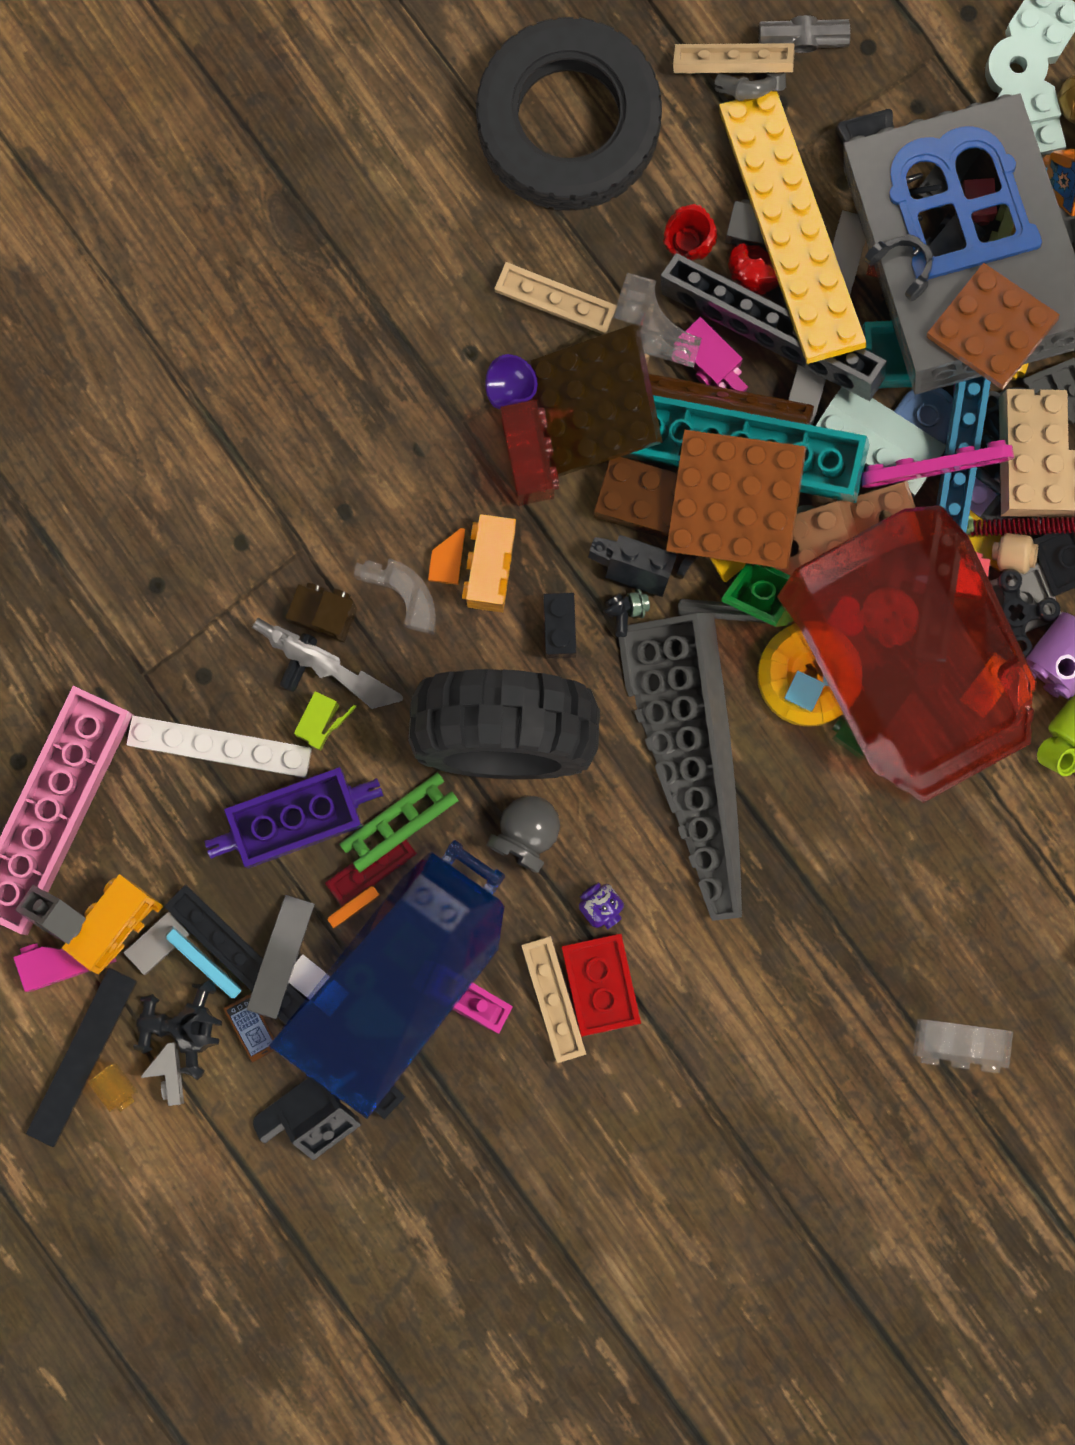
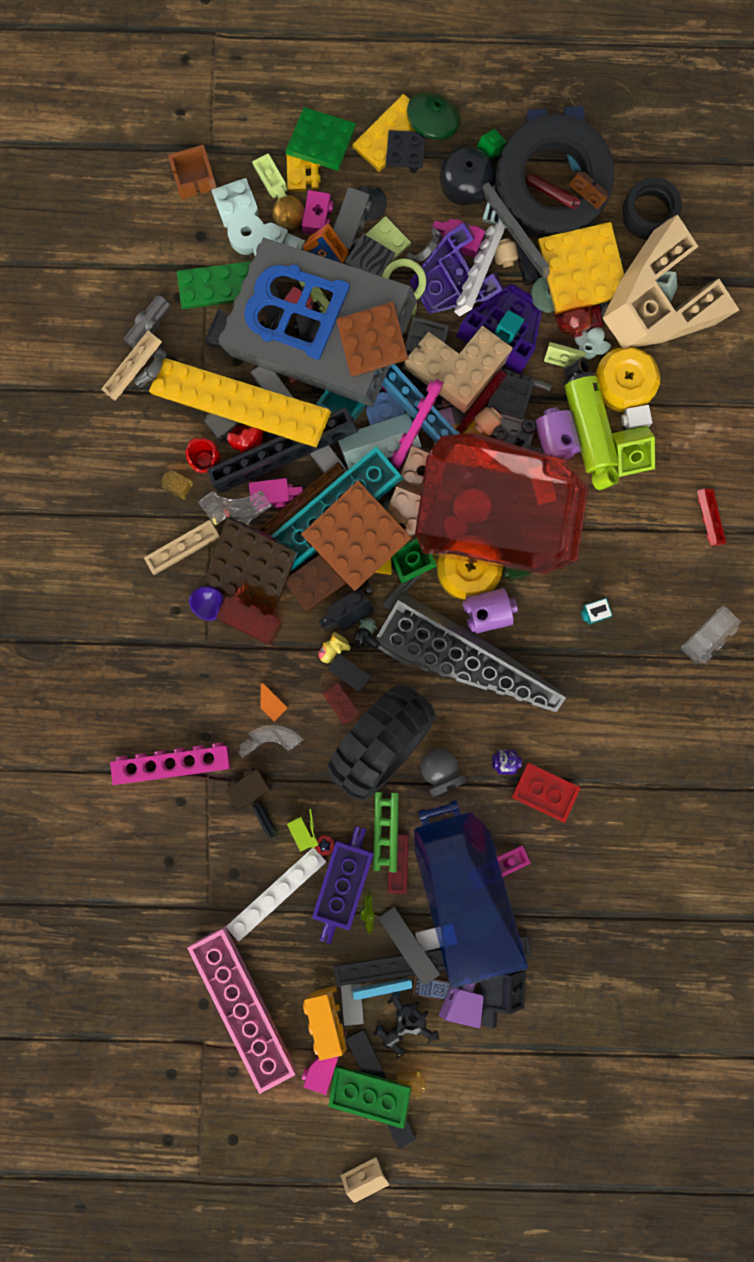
camera: 55 degrees left, 0 degrees up
dark grey brick [15,885,86,944] -> none
light grey slope [141,1043,184,1106] -> none
flat silver sword [252,618,403,709] -> none
orange tile [328,886,381,928] -> none
light orange wedge [462,514,516,613] -> none
black tyre [476,17,662,211] -> none
tan plate [521,936,586,1063] -> none
medium azure tile [784,671,825,712] -> none
black piece [864,234,934,301] -> none
none -> dark pink brick [110,742,231,785]
none -> clear yellow brick [161,469,193,500]
none -> green plate [177,261,251,309]
none -> red tile [315,835,335,855]
none -> light yellow animal [318,632,350,663]
none -> clear red plate [322,683,360,725]
none -> green plate [328,1065,412,1129]
none -> clear neon green piece [361,895,375,935]
none -> medium lavender torso [439,977,483,1029]
none -> medium lavender cylinder [462,588,518,634]
none -> brick [580,598,613,625]

